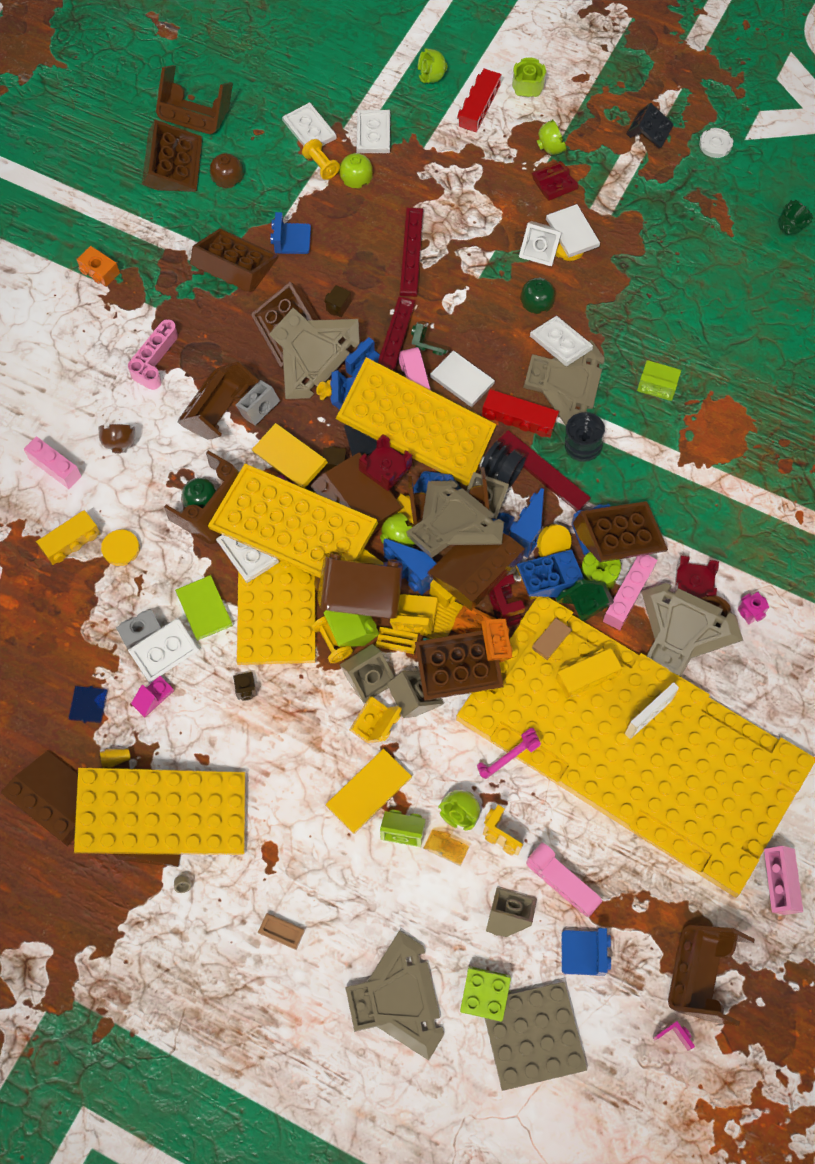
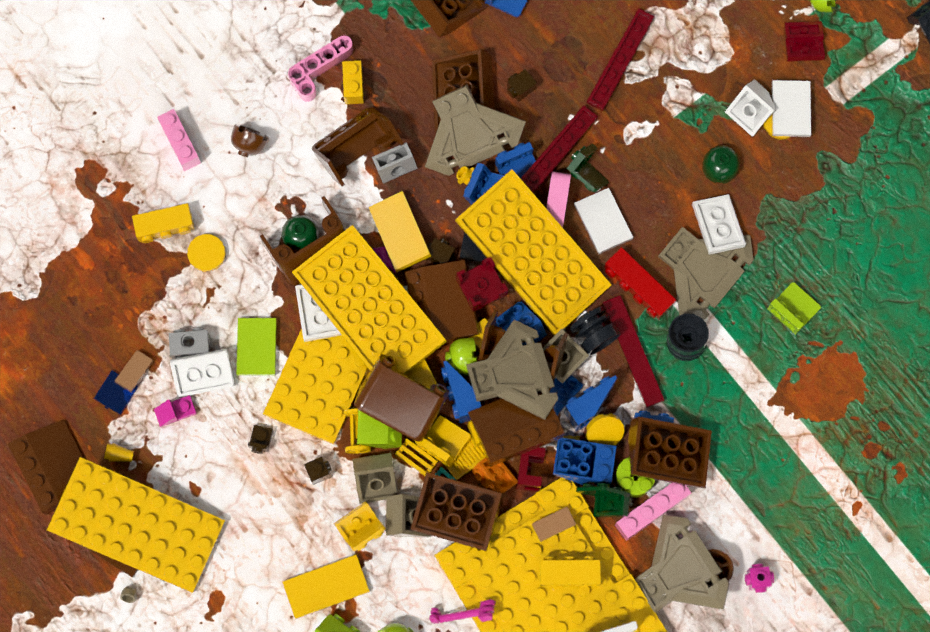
camera: 25 degrees right, 10 degrees up
orange bracket [481,619,513,662] -> none
dark red panel [674,555,719,599] -> none
none -> medium nougat tile [115,350,153,392]
none -> dark brown brick [304,457,332,485]
none -> yellow brick [342,61,364,104]

